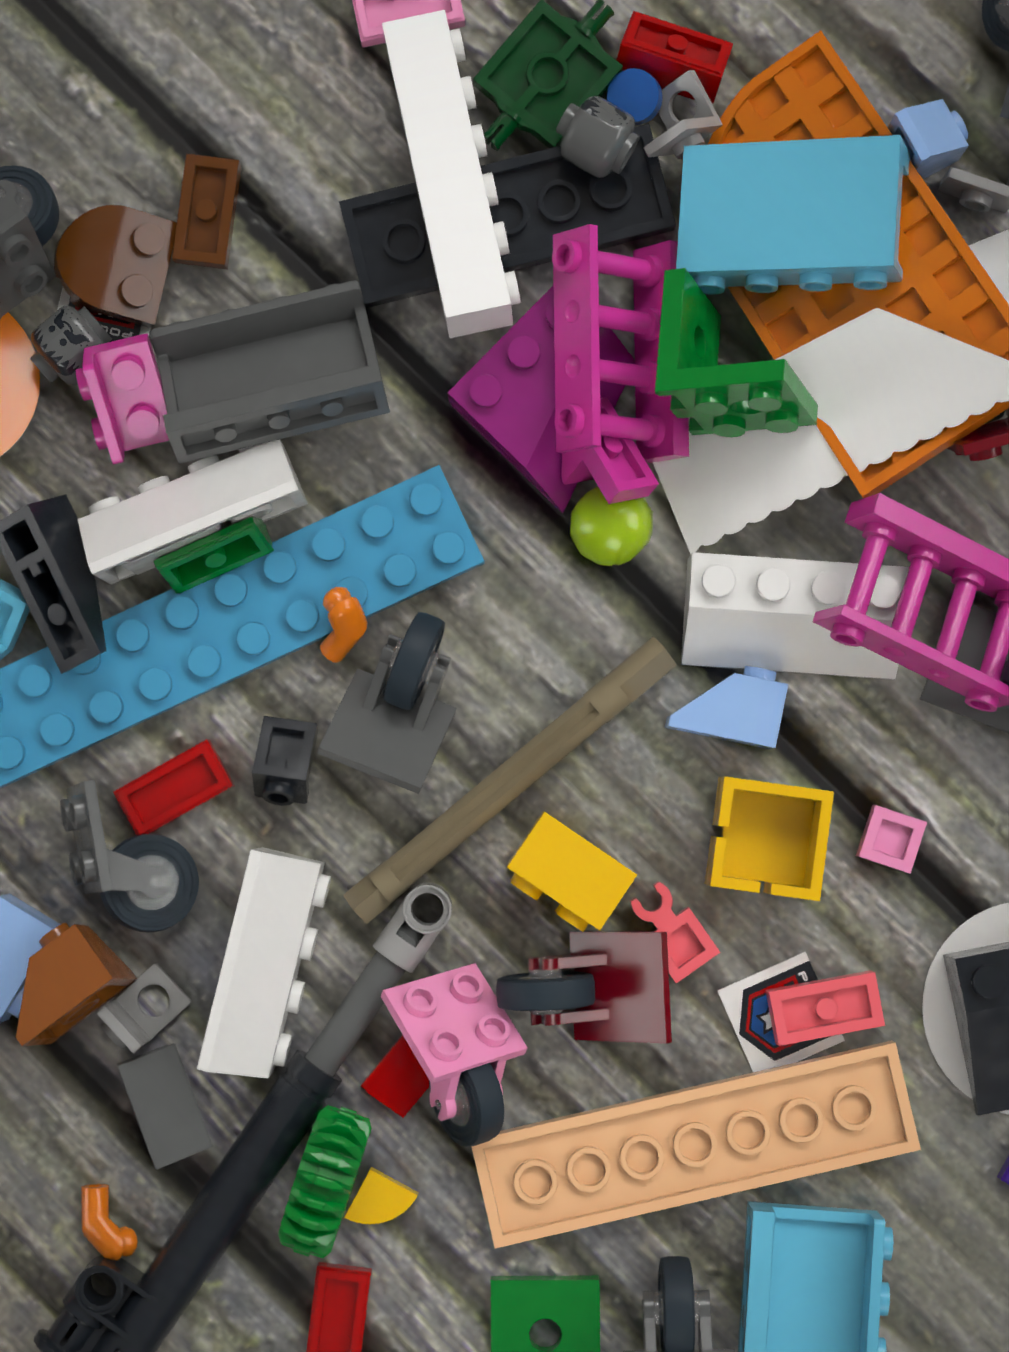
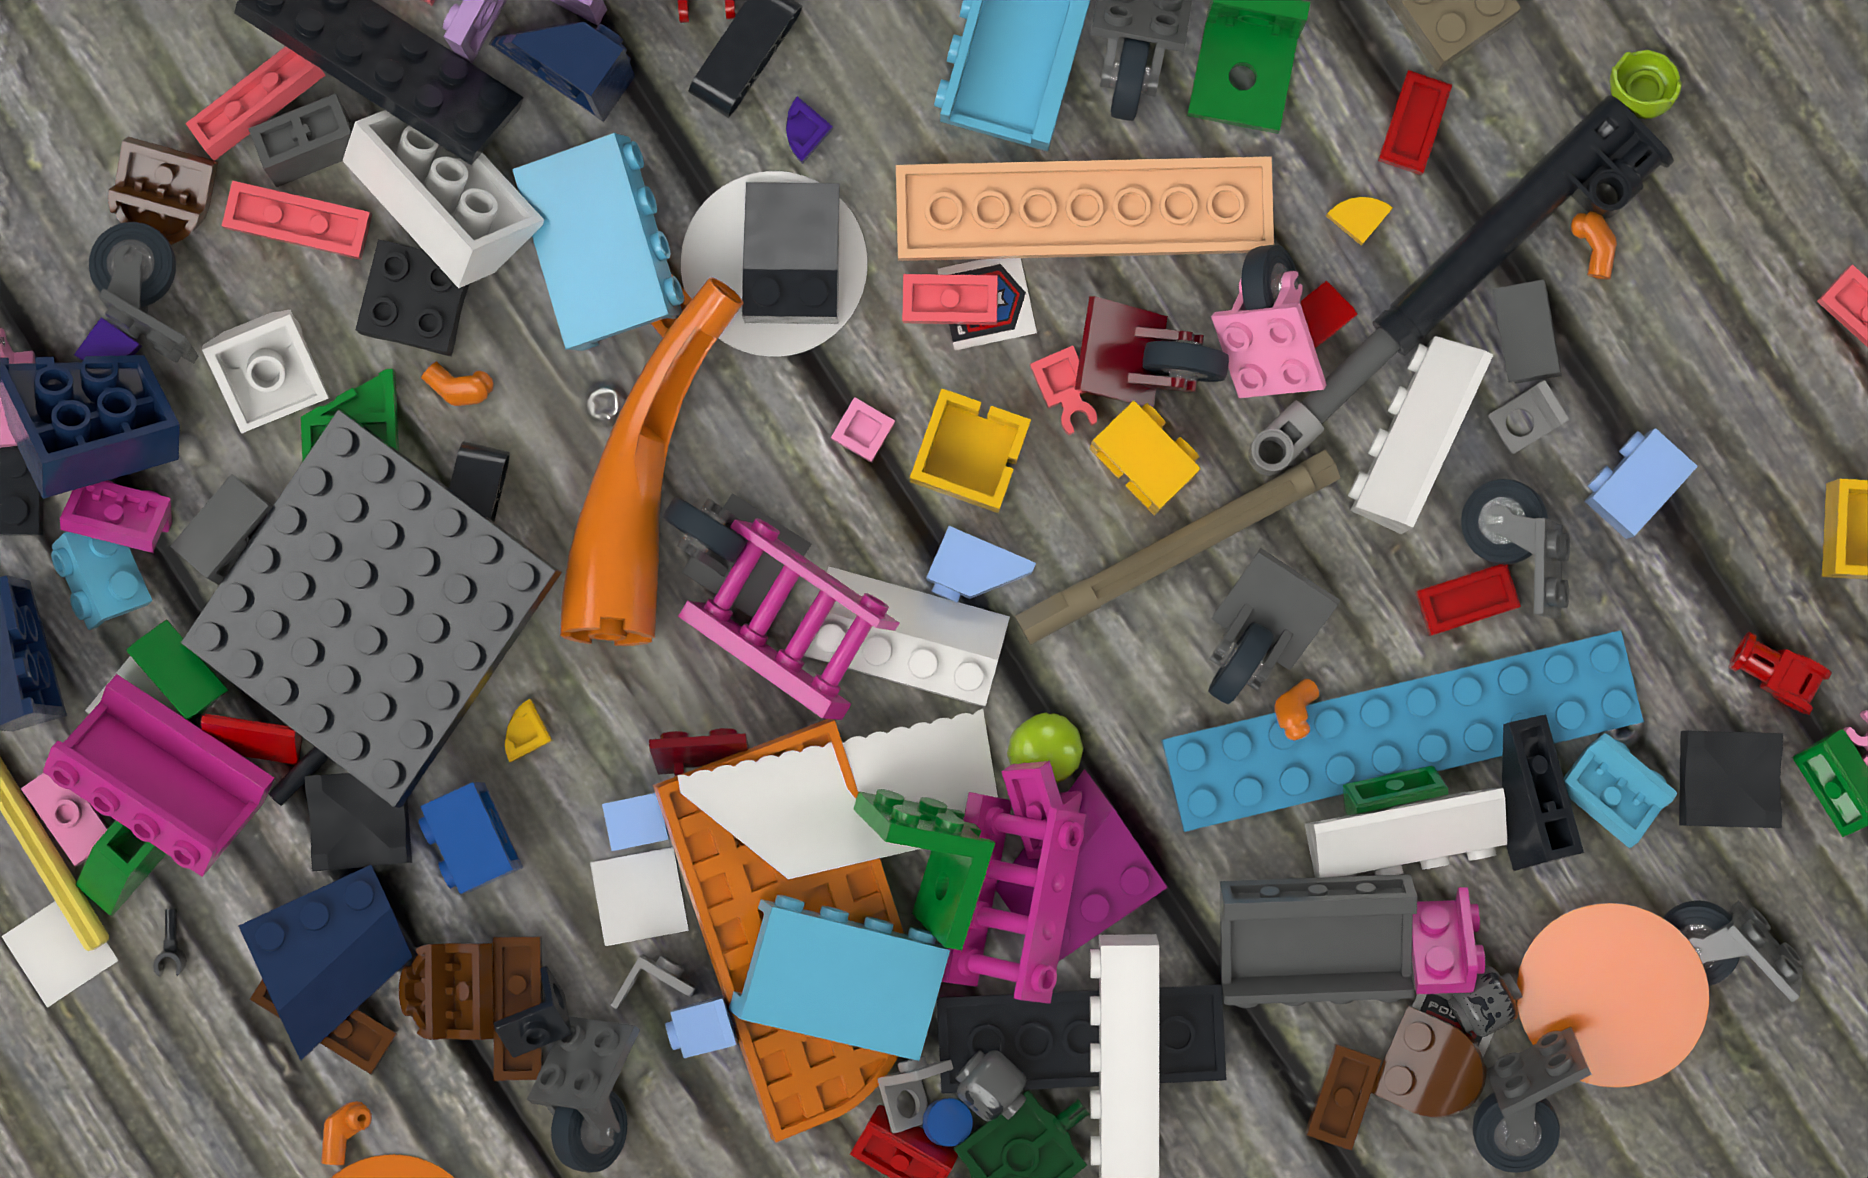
camera: 170 degrees left, 0 degrees up
dark orange slope [16,923,137,1046] -> none
black bracket [252,716,318,806] -> none
green gear [278,1105,372,1258] -> none

